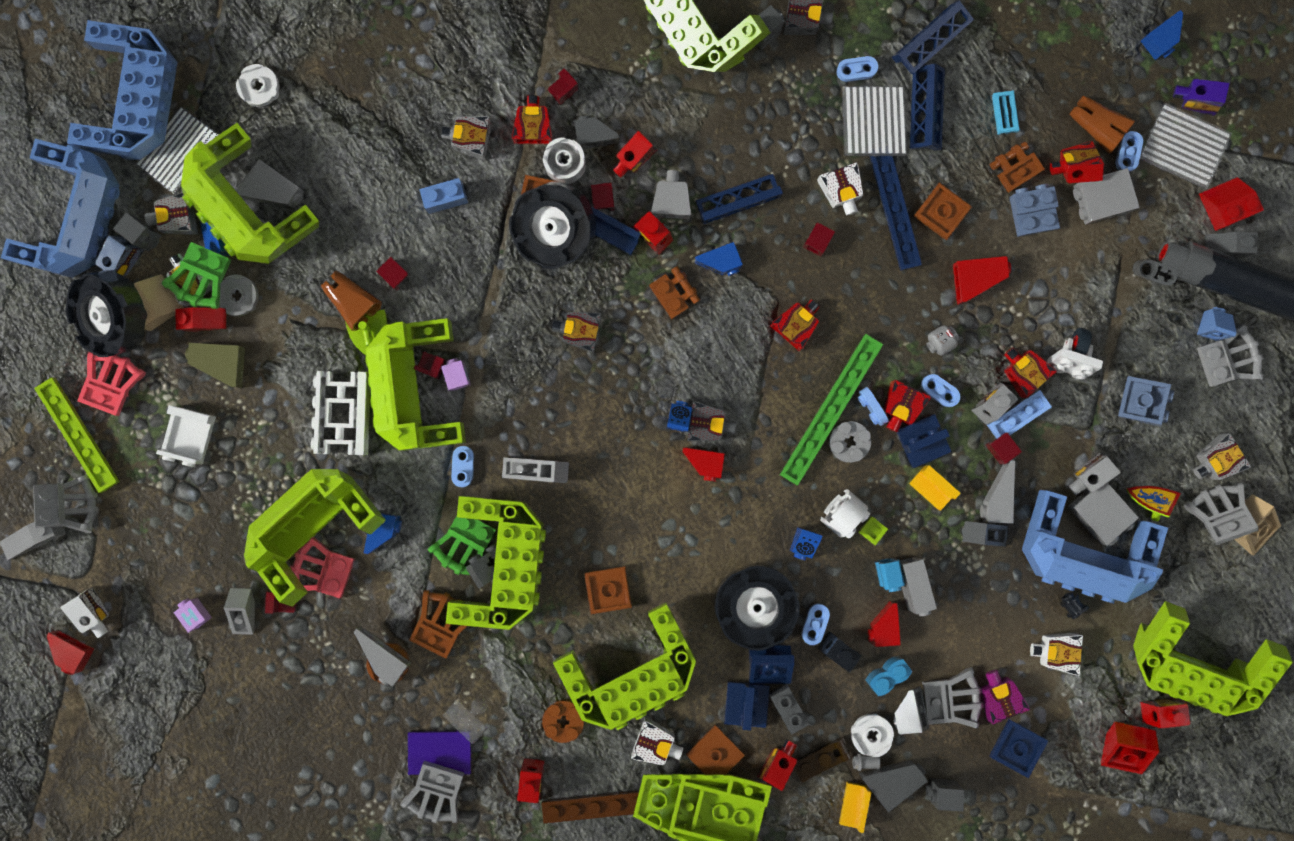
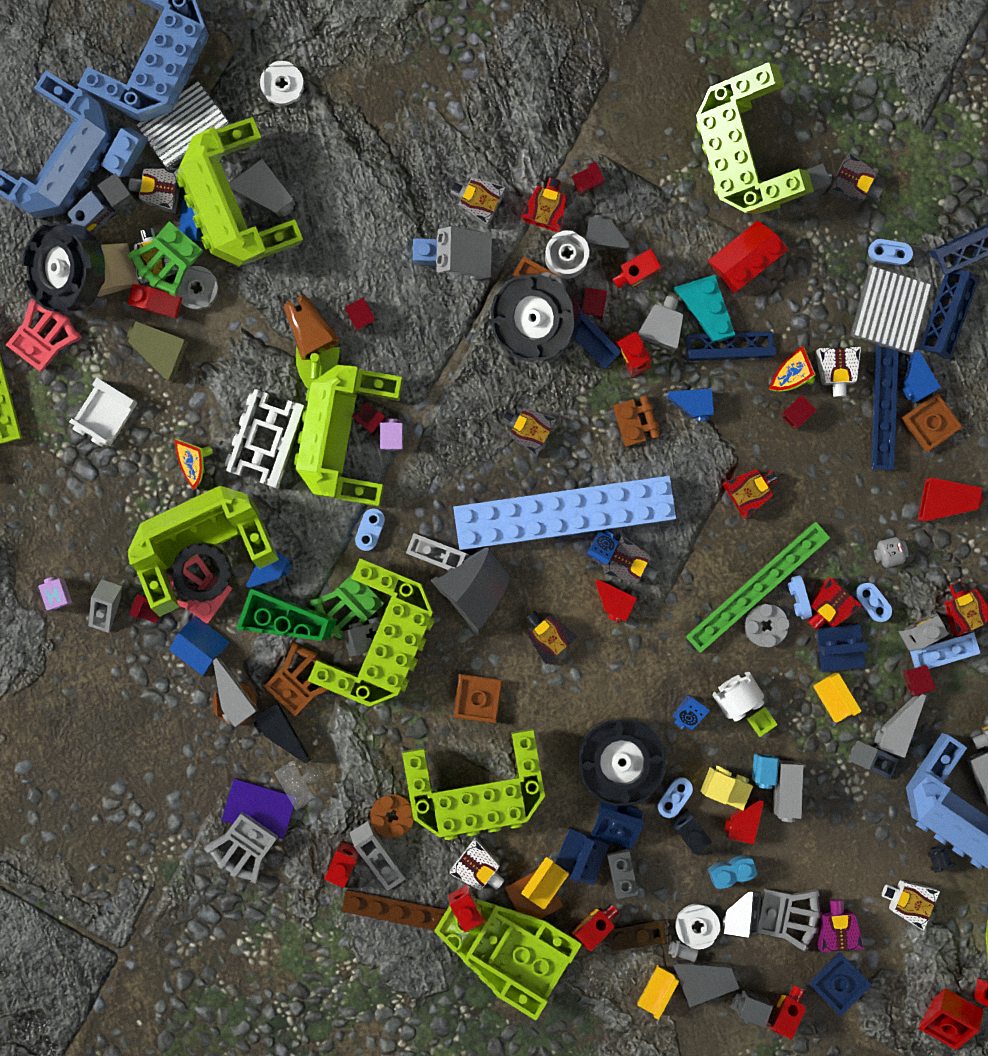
camera: 15 degrees right, 0 degrees up
none -> medium blue brick [101,127,149,177]
none -> blue slope [169,616,230,676]
none -> black tyre [171,542,231,602]
none -> shield [174,439,213,490]
none -> green wedge [236,588,337,641]
none -> black slope [253,703,311,763]
none -> light grey slope [350,821,405,891]
none -> dark grey wedge [431,547,510,636]
none -> light grey panel [436,226,492,280]
none -> red torso [448,884,488,933]
none -> light blue brick [453,476,676,551]
none -> yellow panel [521,857,569,910]
none -> torso [525,610,577,664]
none -> teal wing [673,275,735,343]
none -> light yellow brick [700,766,753,810]
none -> red slope [707,220,788,295]
none -> red torso [766,986,806,1040]
none -> shield [769,346,816,392]
none -> blue slope [902,350,941,403]

